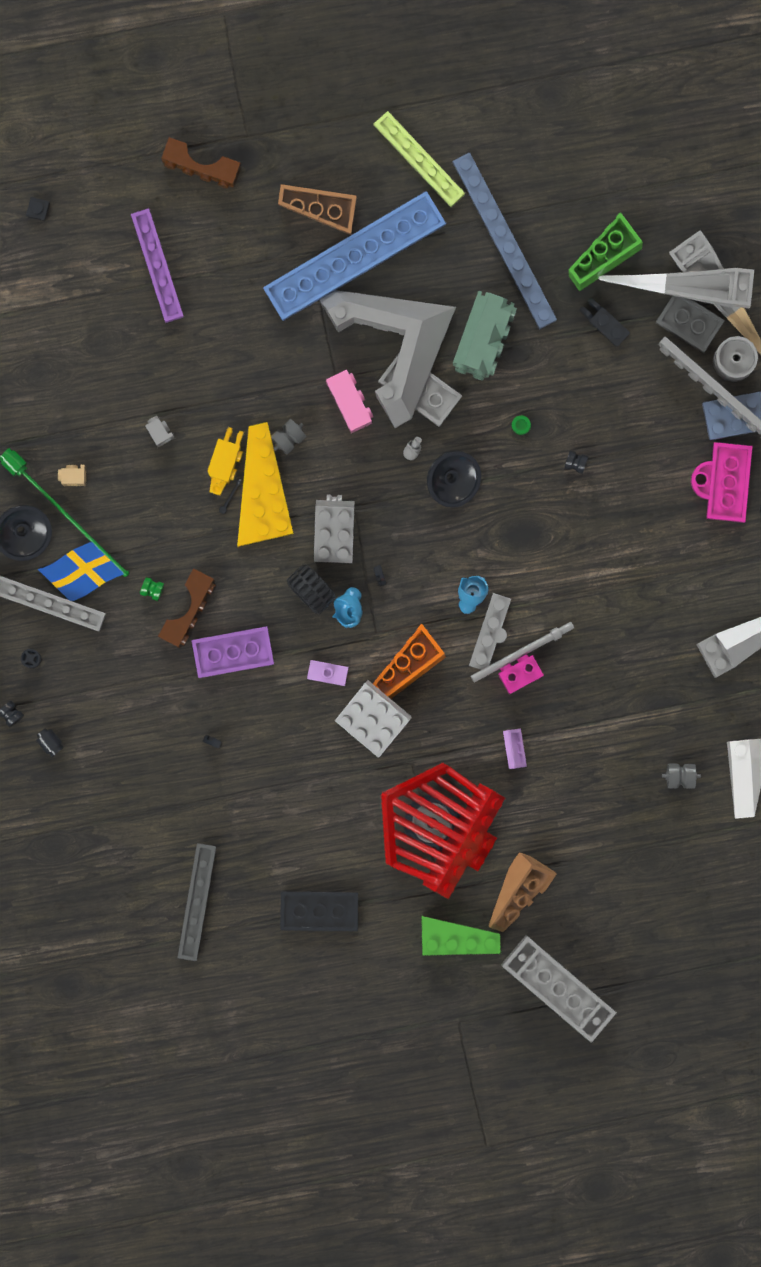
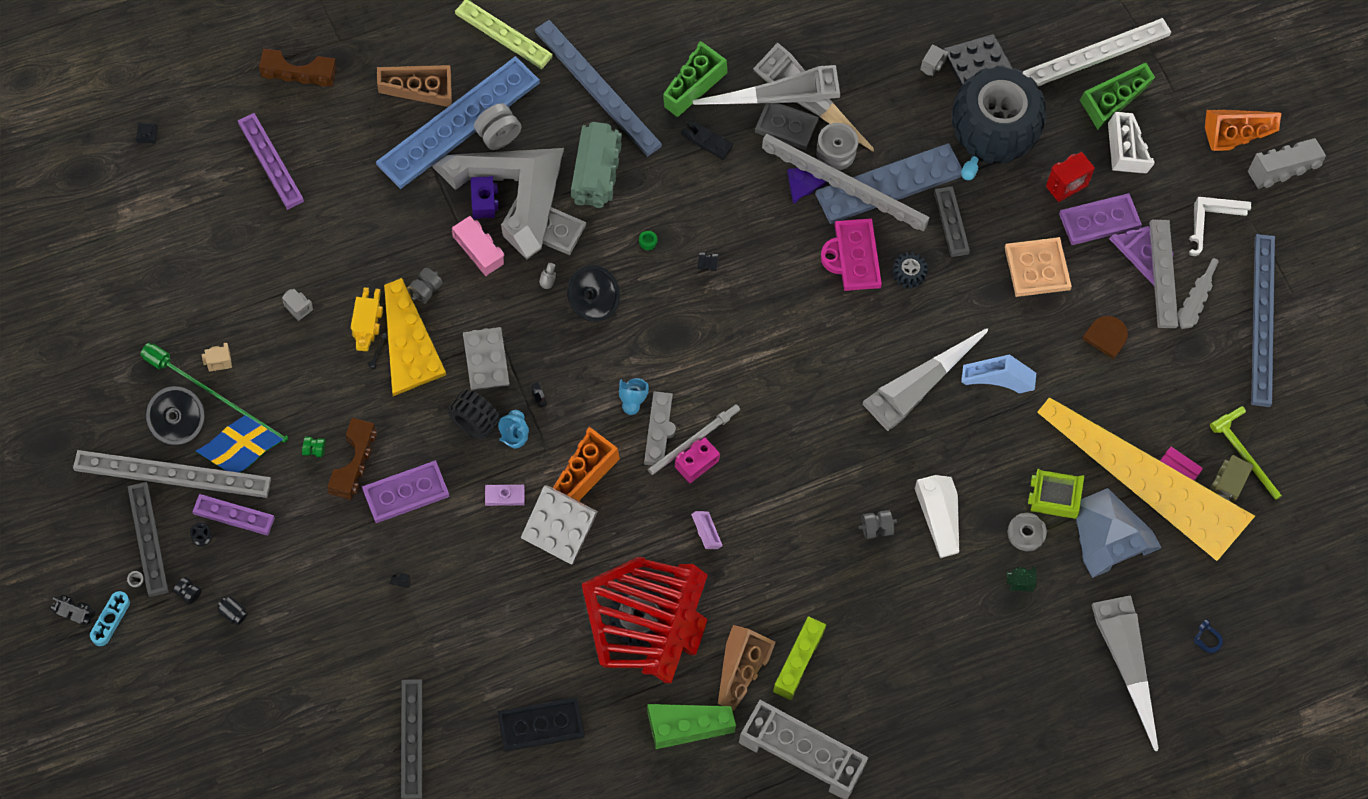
camera: 15 degrees left, 20 degrees down
none -> medium lavender plate [192,494,275,536]
none -> dark purple brick [471,176,499,219]
none -> light grey wheel [474,103,522,150]
none -> lime arch [773,616,826,700]
none -> dark purple wing [787,168,827,203]

